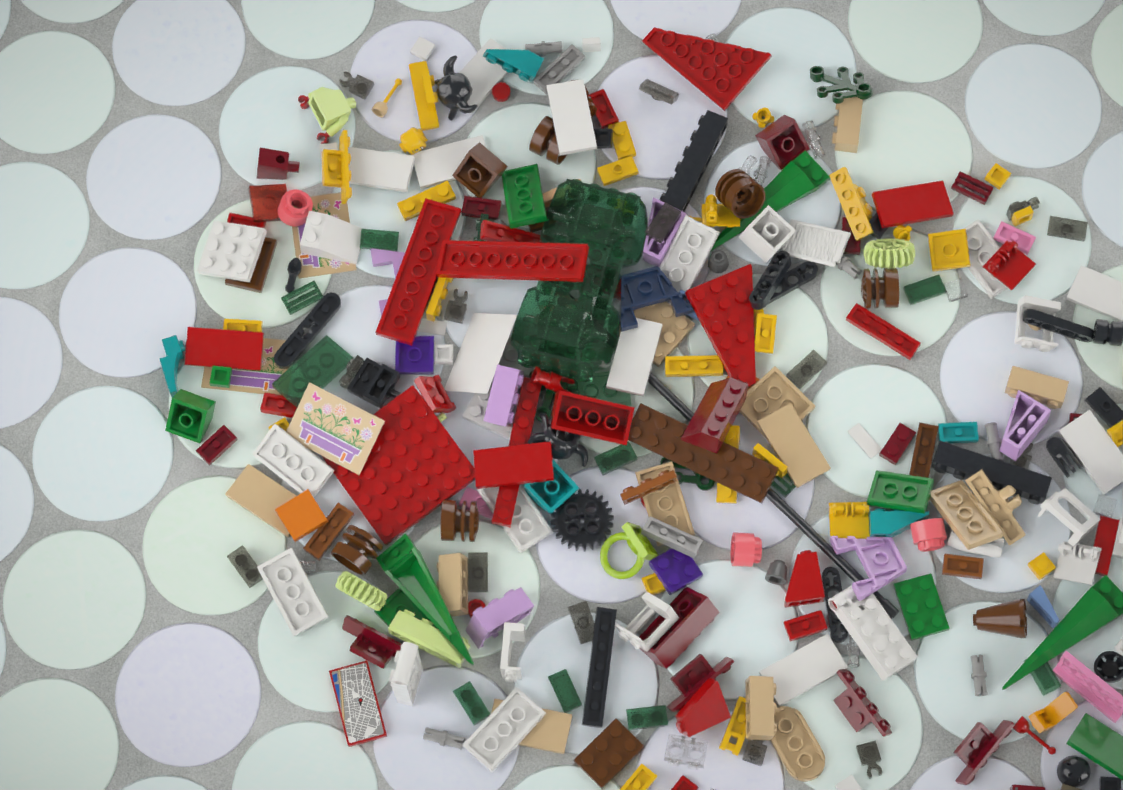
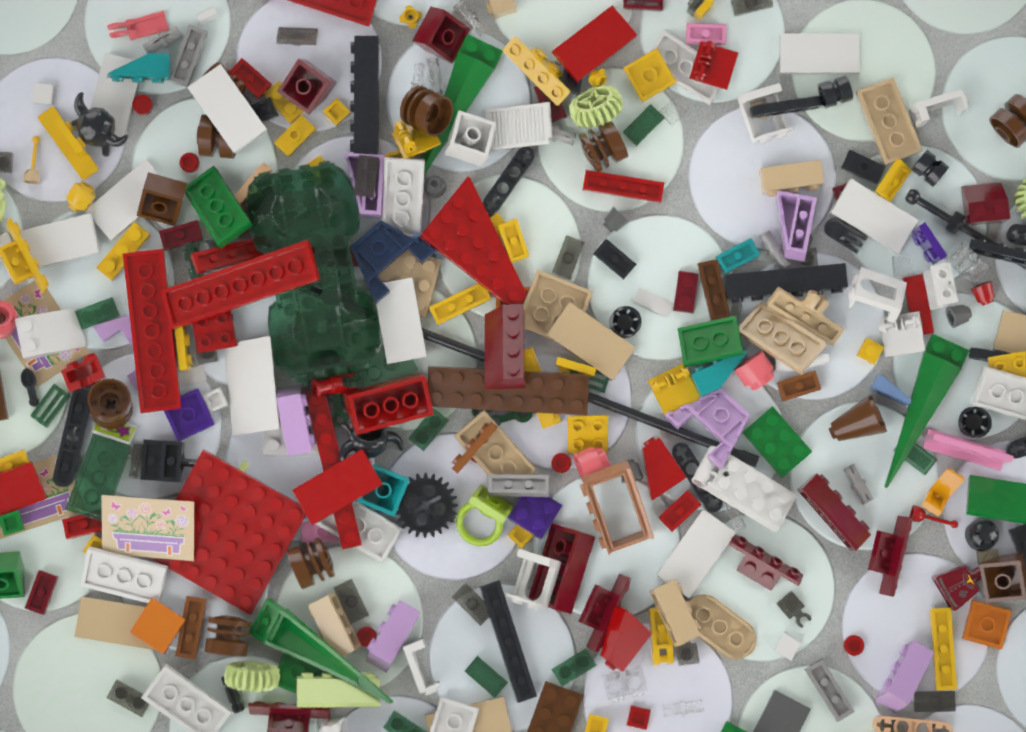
camera: 30 degrees left, 15 degrees up
red plate [414,375,456,413] -> none
black beam [749,251,792,310] -> none
none -> red cylinder [61,353,106,393]
none -> reddish brown wheel [88,379,133,430]
none -> slope [92,423,139,445]
none -> coral arm [107,11,169,40]
none -> red plate [179,152,200,173]
none -> red hinge [192,311,237,353]
none -> black axle [221,676,244,714]
none -> dark red slope [277,58,337,115]
none -> yellow tile [323,98,351,127]
none -> red tile [551,453,571,473]
none -> yellow hinge [567,415,608,454]
none -> nougat window [580,460,654,555]
none -> black plate [593,239,637,280]
none -> dark grey hat [603,207,629,233]
none -> black helmet [609,306,642,338]
none -> dark red slope [797,473,871,551]

